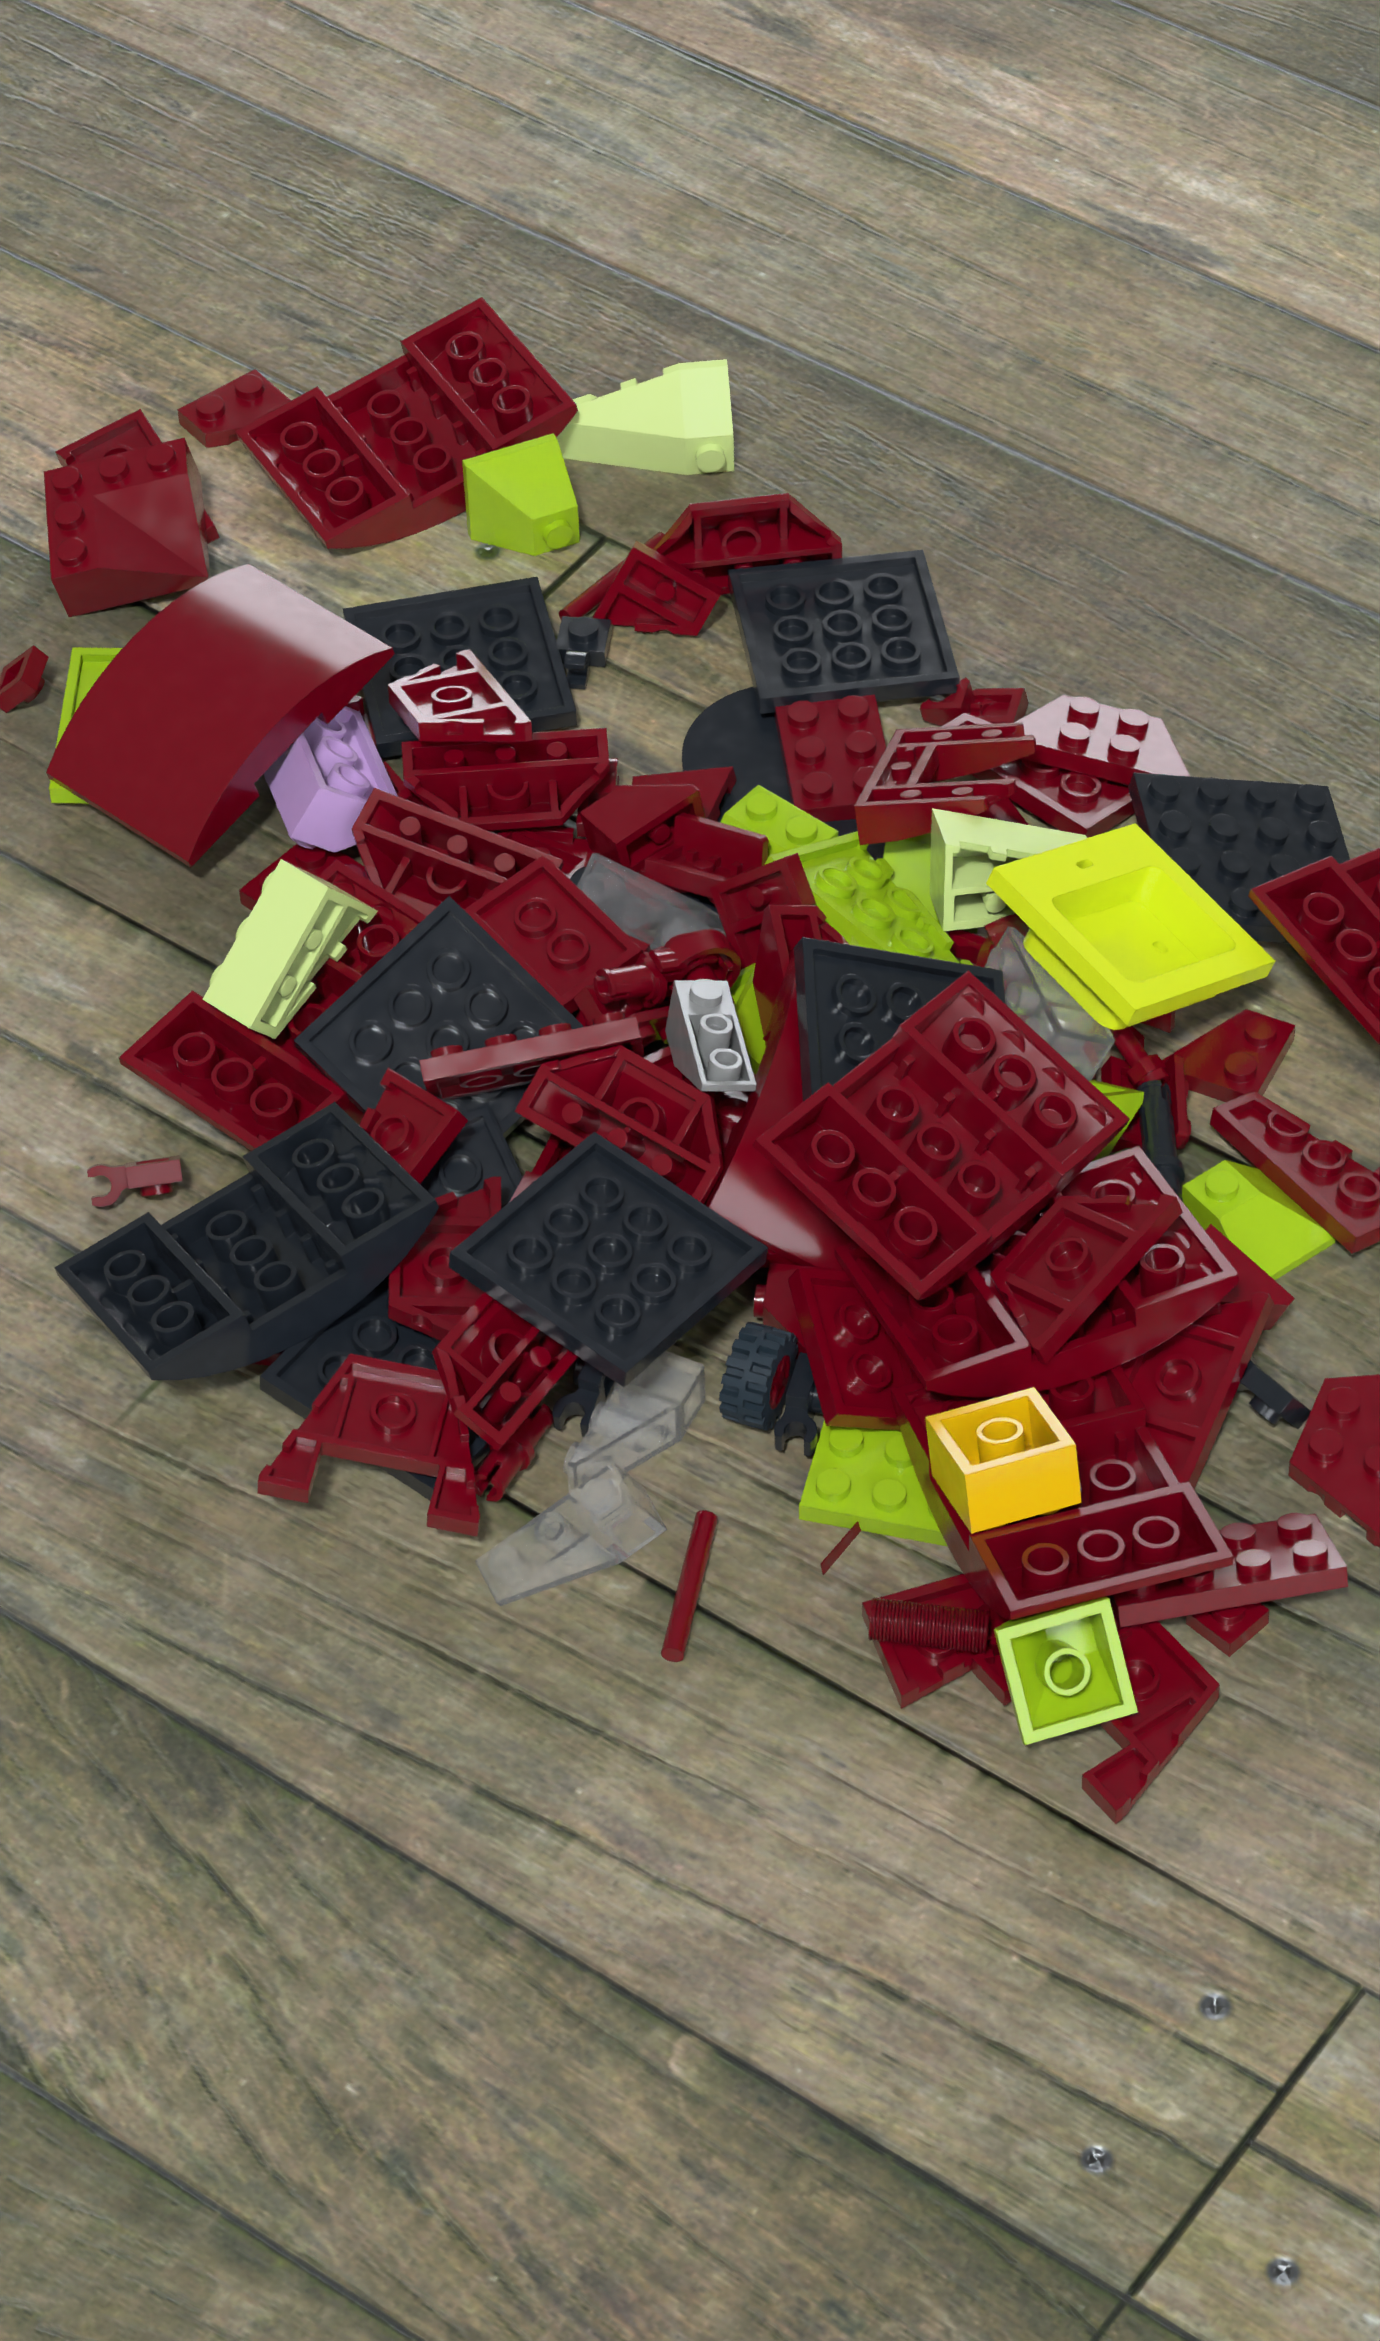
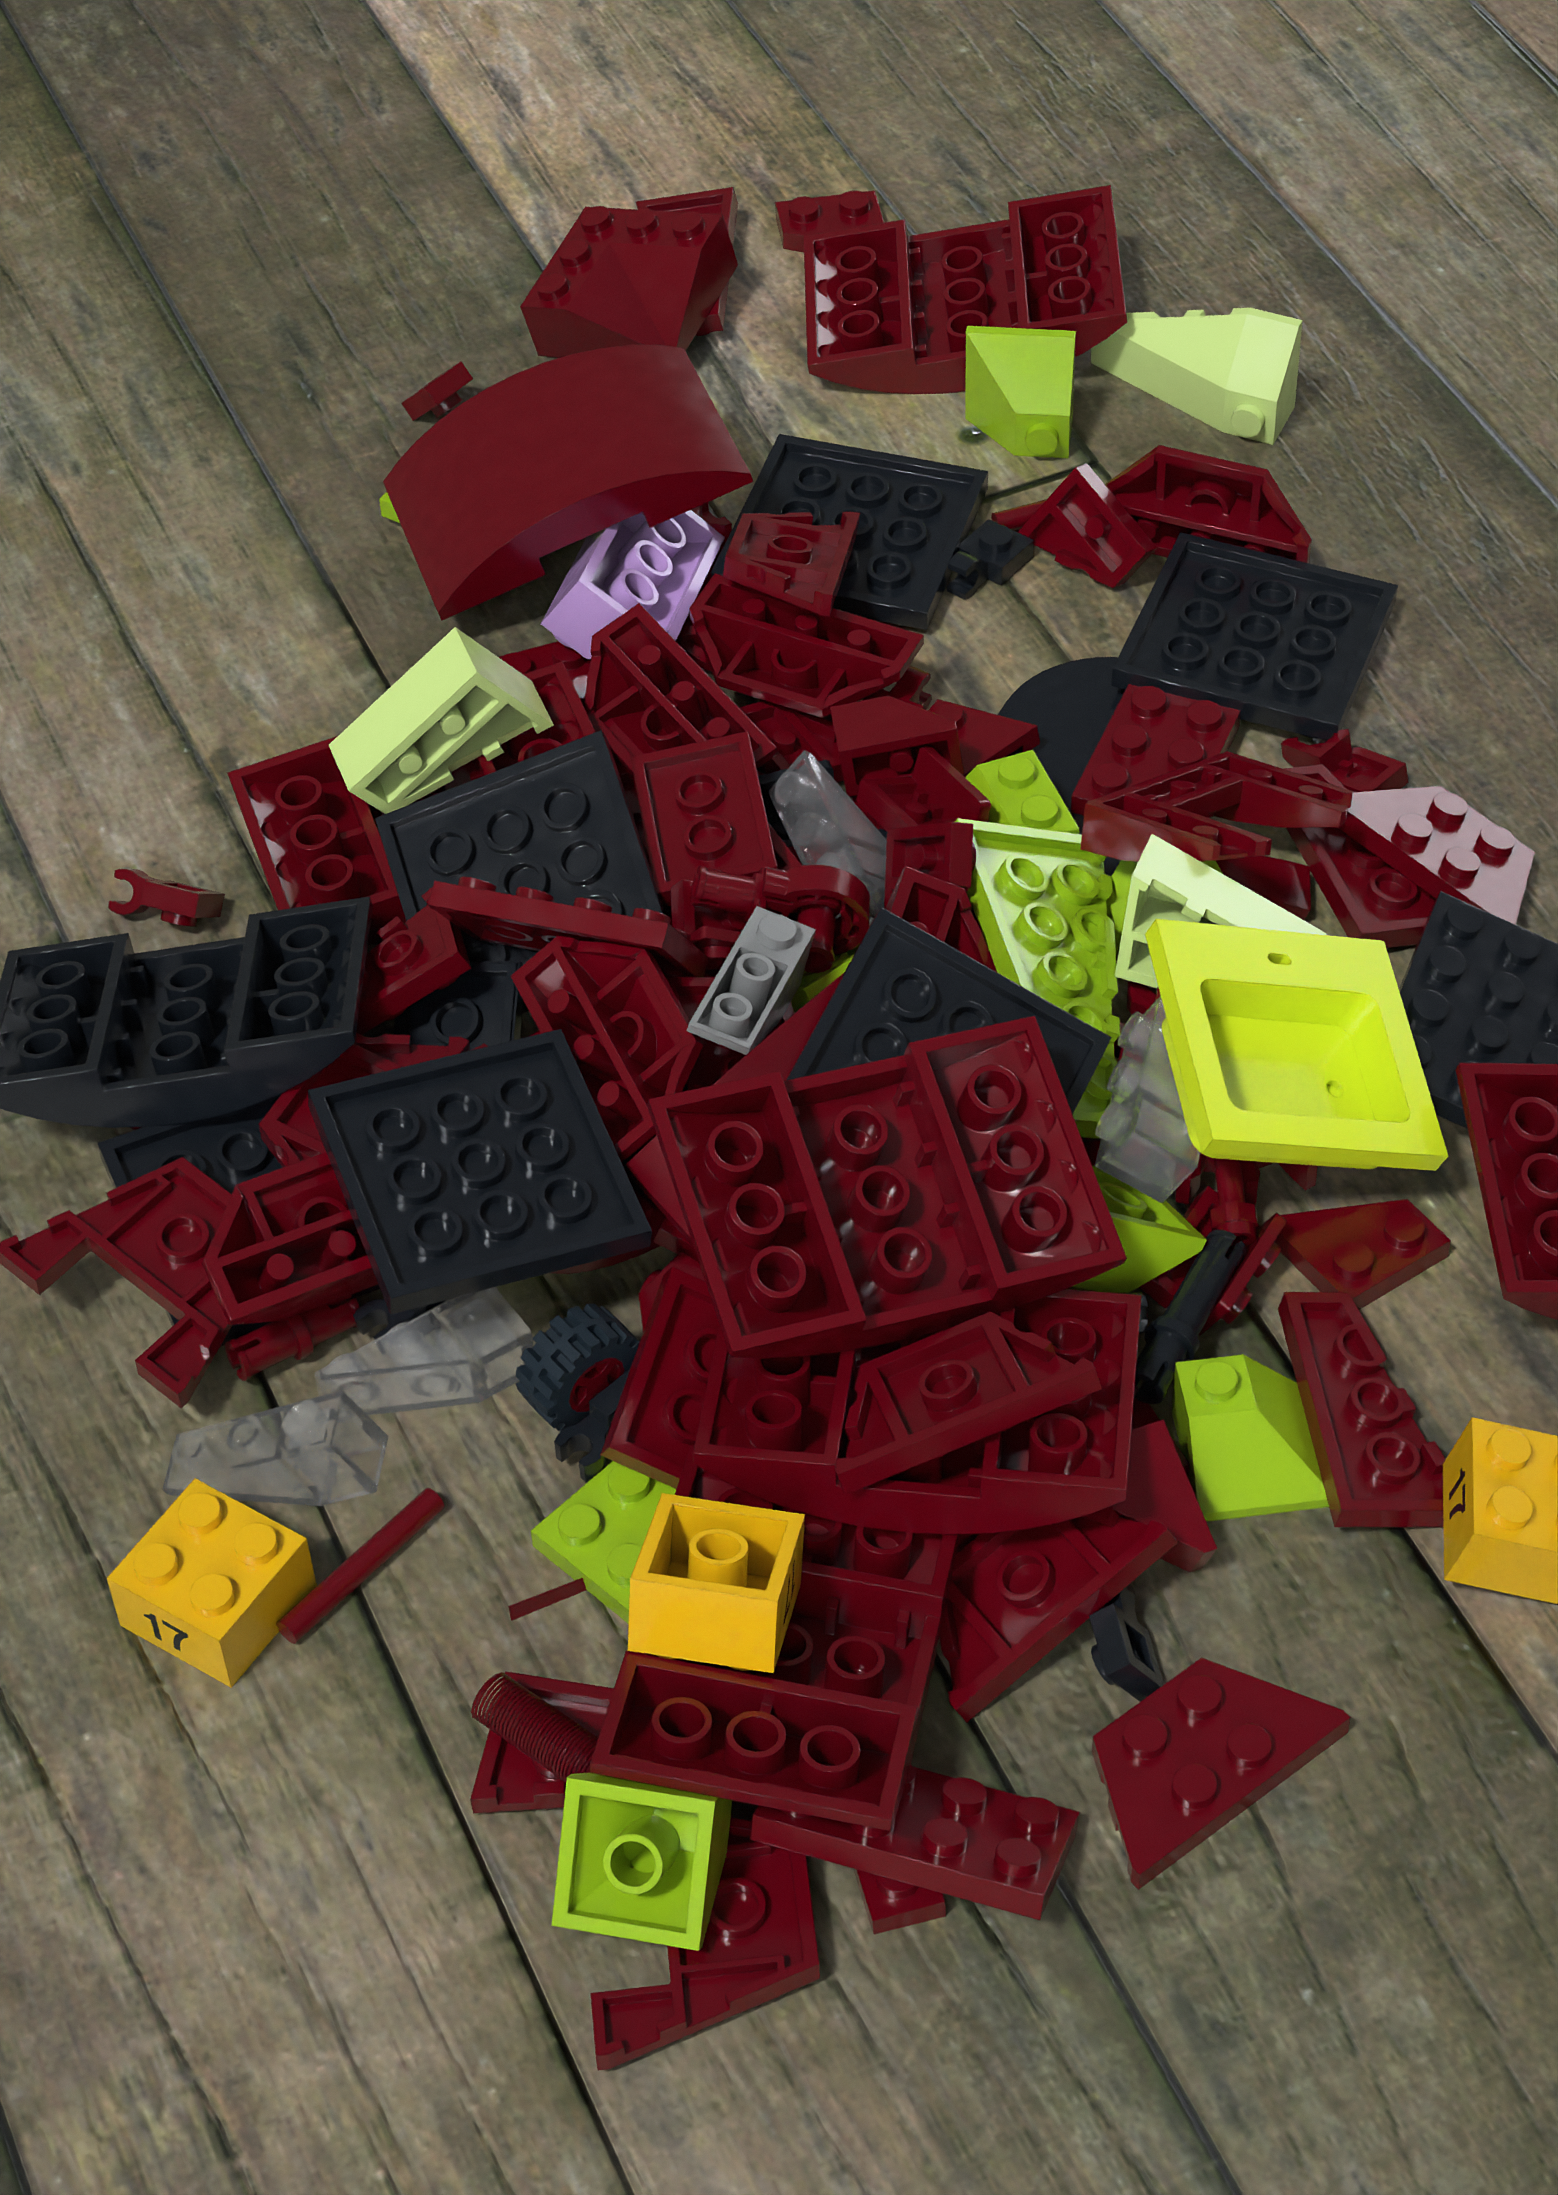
camera: 30 degrees right, 0 degrees up
none -> yellow brick [106,1478,317,1688]

